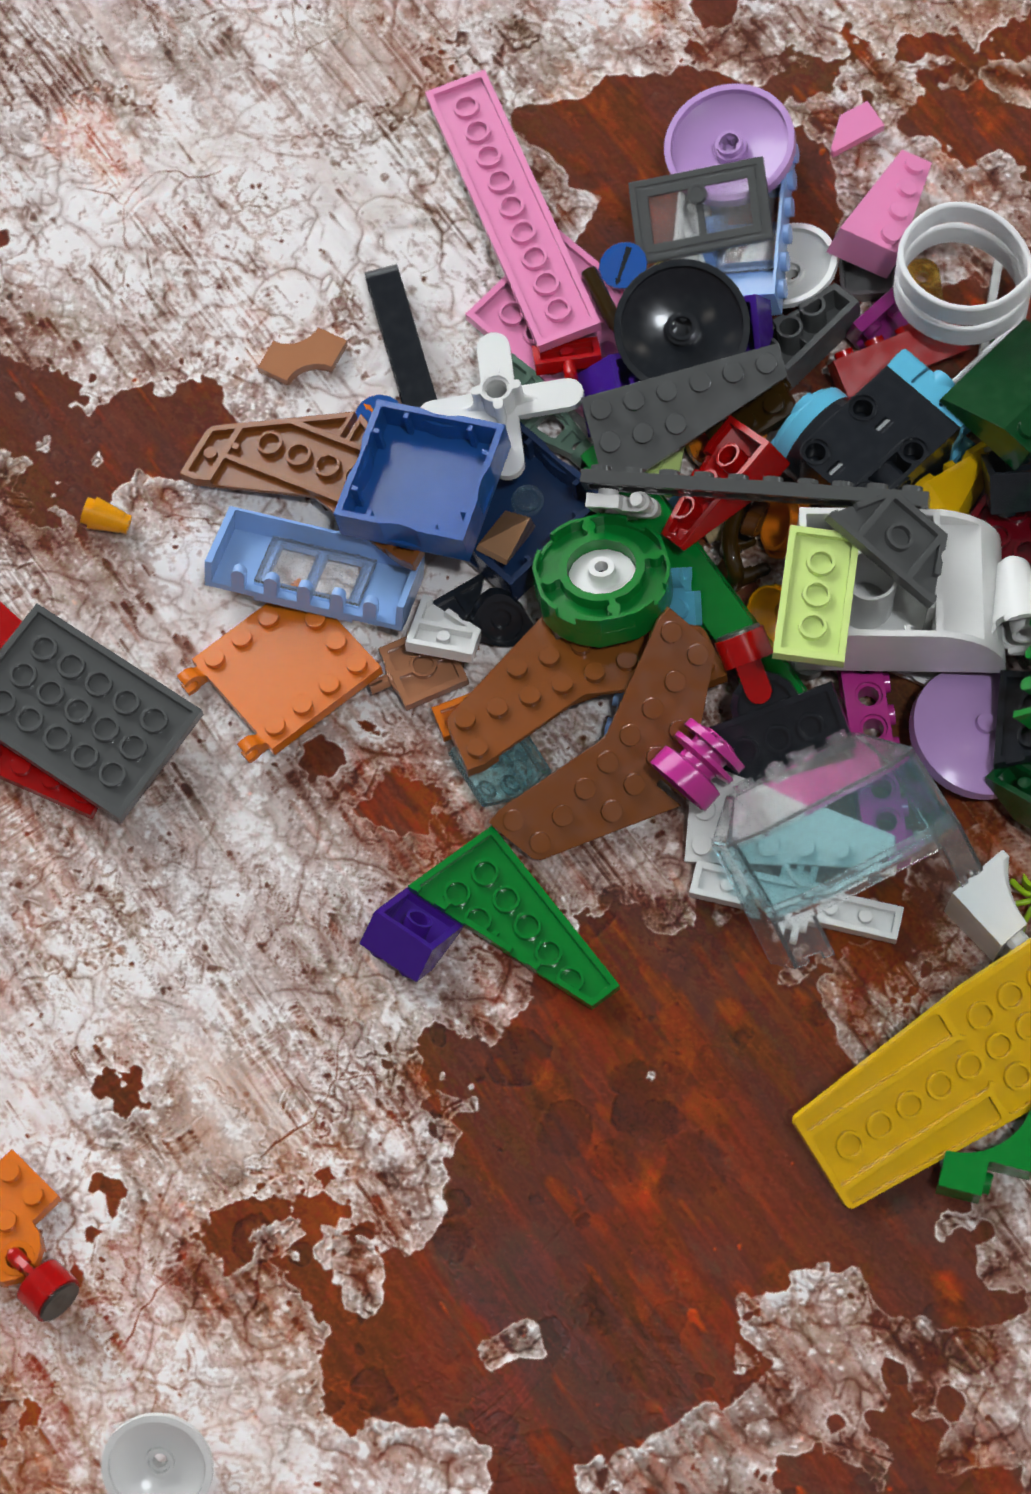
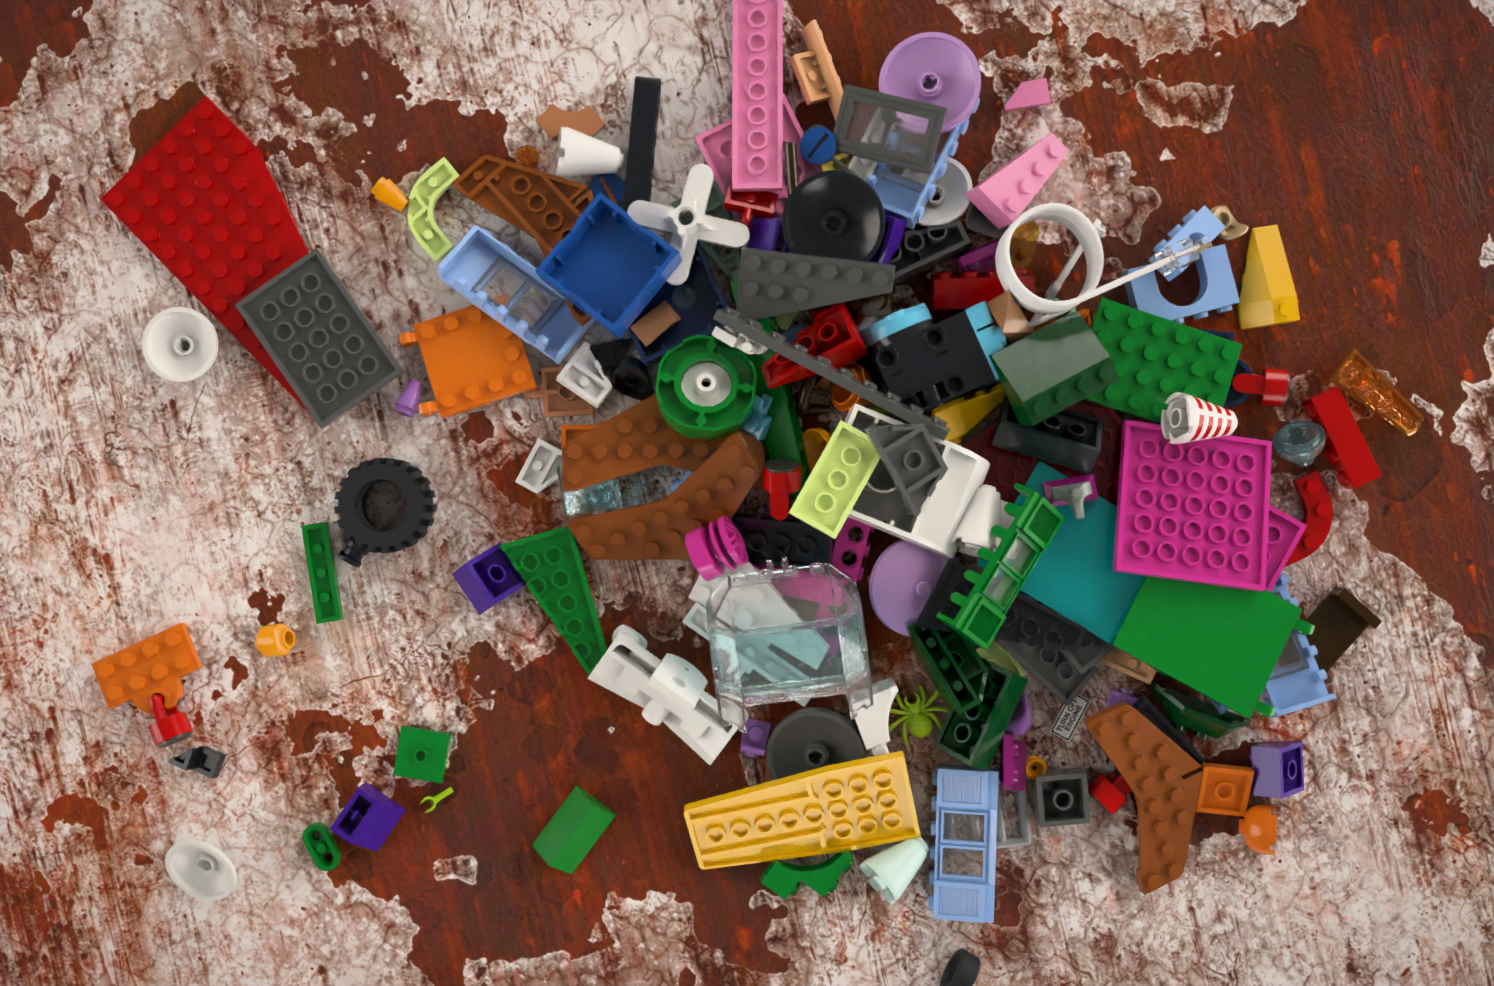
camera: 15 degrees right, 20 degrees up
none -> black slope [169,746,226,779]
none -> light orange head [255,624,295,657]
none -> green plate [301,522,344,624]
none -> green plate [302,822,342,871]
none -> dark purple slope [330,782,406,851]
none -> black tyre [334,458,437,553]
none -> black wheel [338,539,369,568]
none -> green plate [393,725,452,783]
none -> medium lavender cone [394,379,423,418]
none -> yellowish green plate [407,157,460,263]
none -> lime hand [419,786,454,813]
none -> clear orange plate [515,145,540,169]
none -> white wing [515,438,562,494]
none -> green slope [532,785,616,874]
none -> white cone [555,127,624,177]
none -> white piece [587,624,748,765]
none -> medium lavender bracket [740,717,771,758]
none -> dark grey dish [766,708,867,780]
none -> light nougat bracket [789,19,844,121]
none -> medium nougat slope [986,290,1034,344]

